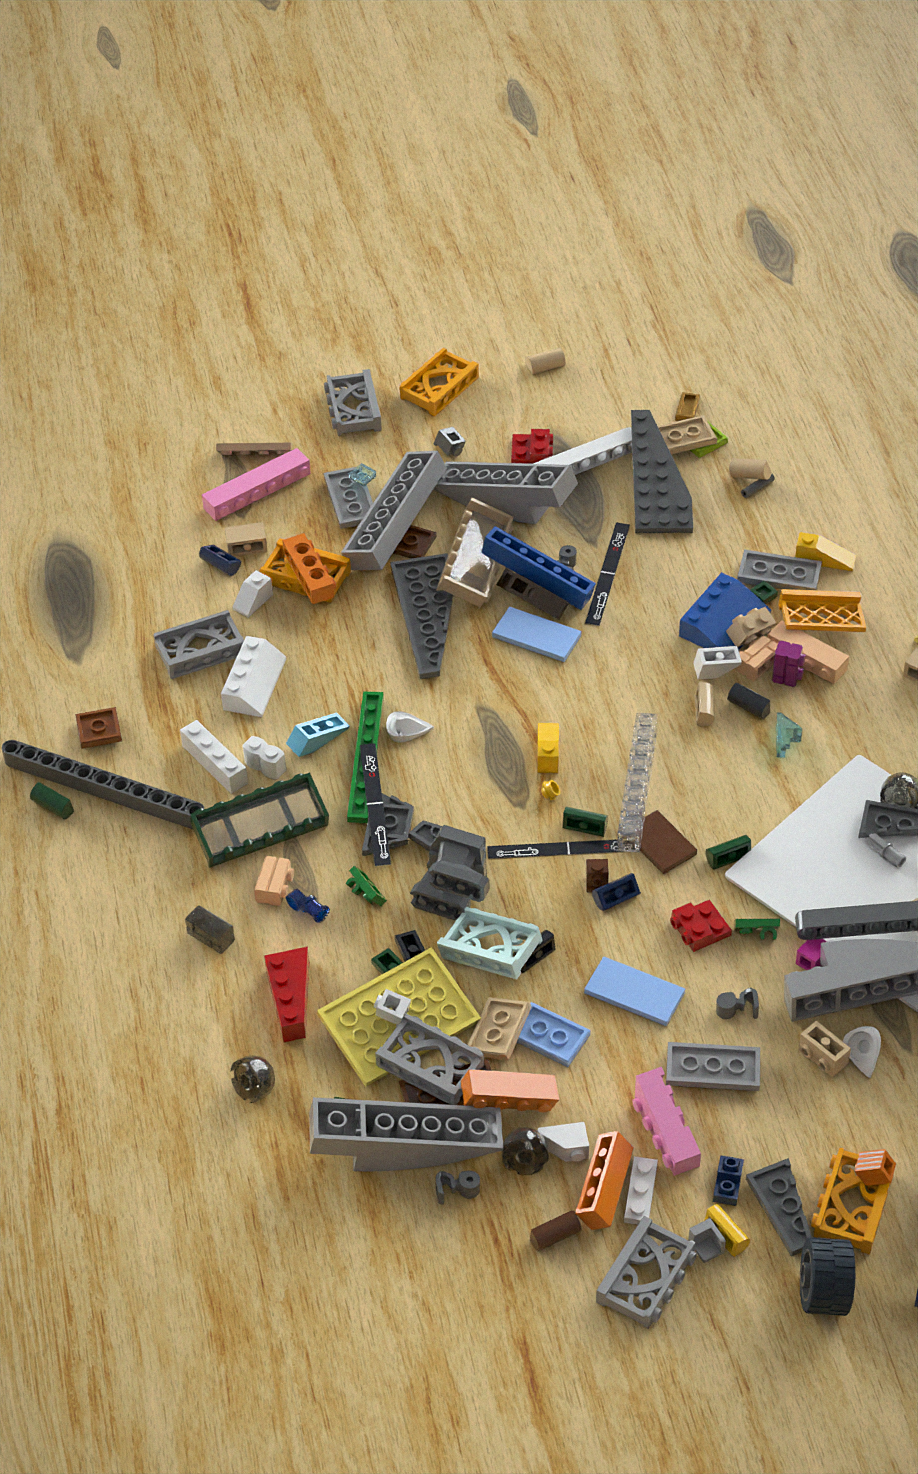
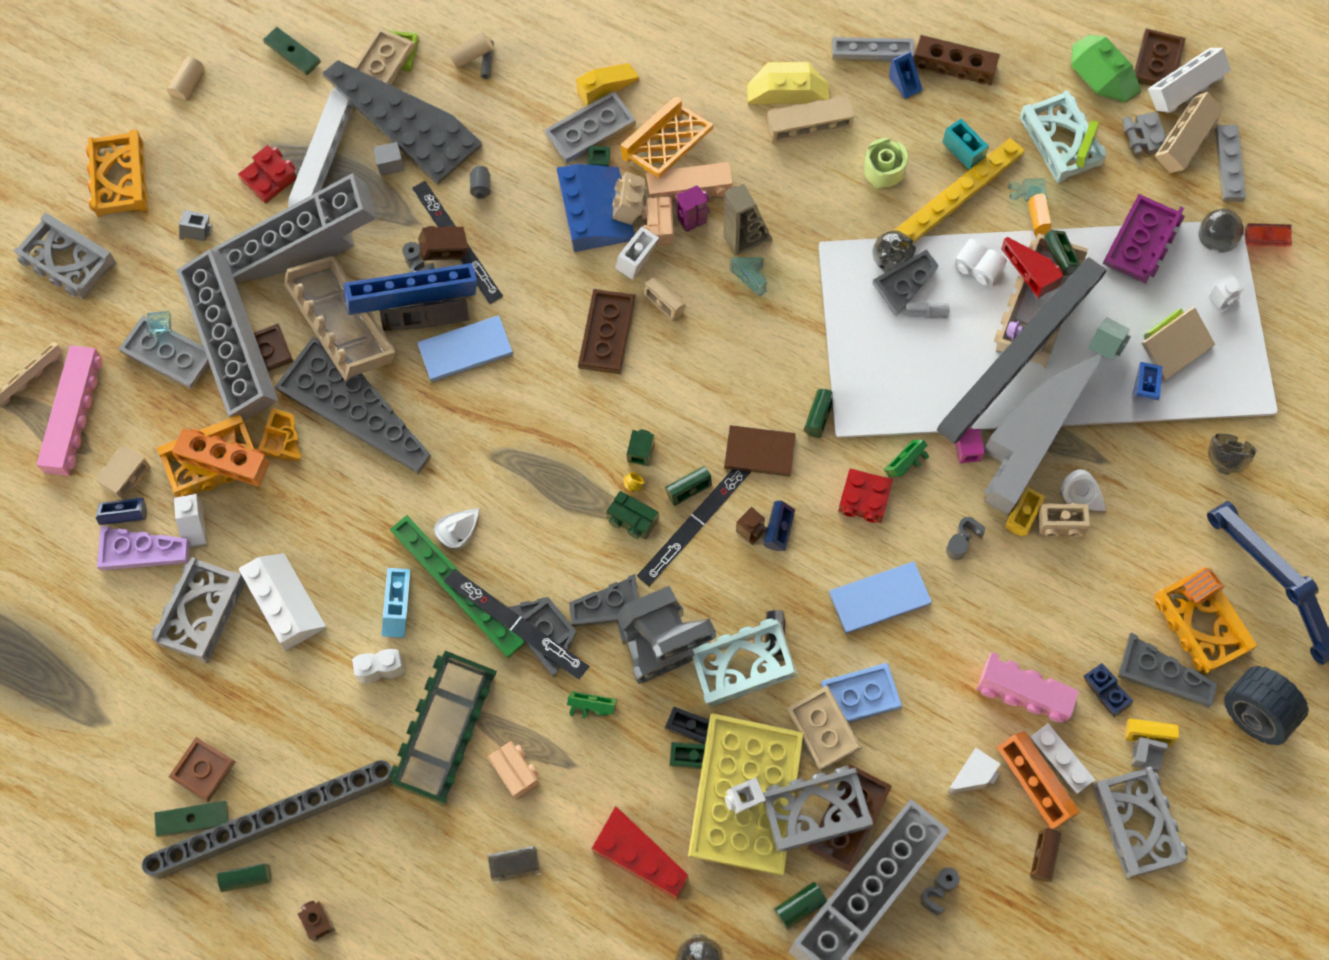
camera: 45 degrees left, 20 degrees up
white brick [180,720,248,794] -> none
clear blue connector [286,889,330,923] -> none
brick [461,1069,559,1112] -> none
clear smoke cylinder [502,1127,549,1175] -> none
yellow slope [537,723,559,773] -> none
clear brick [617,713,658,853] -> none
light grey plate [666,1042,760,1091] -> none
pearl gold tile [675,392,700,421] -> none
black brick [727,683,770,719] -> none
none -> lavender wing [97,526,190,570]
none -> dark green tile [154,801,229,837]
none -> light orange slope [258,408,301,461]
none -> dark green tile [263,27,321,75]
none -> reddish brown brick [297,900,336,942]
none -> light grey panel [373,142,404,175]
none -> reddish brown brick [418,226,469,261]
none -> dark grey brick [470,166,491,199]
none -> reddish brown tile [578,289,636,374]
none -> dark green brick [606,491,659,540]
none -> dark green brick [627,429,655,467]
none -> dark tan wedge [724,184,772,256]
none -> yellow brick [1005,486,1045,536]

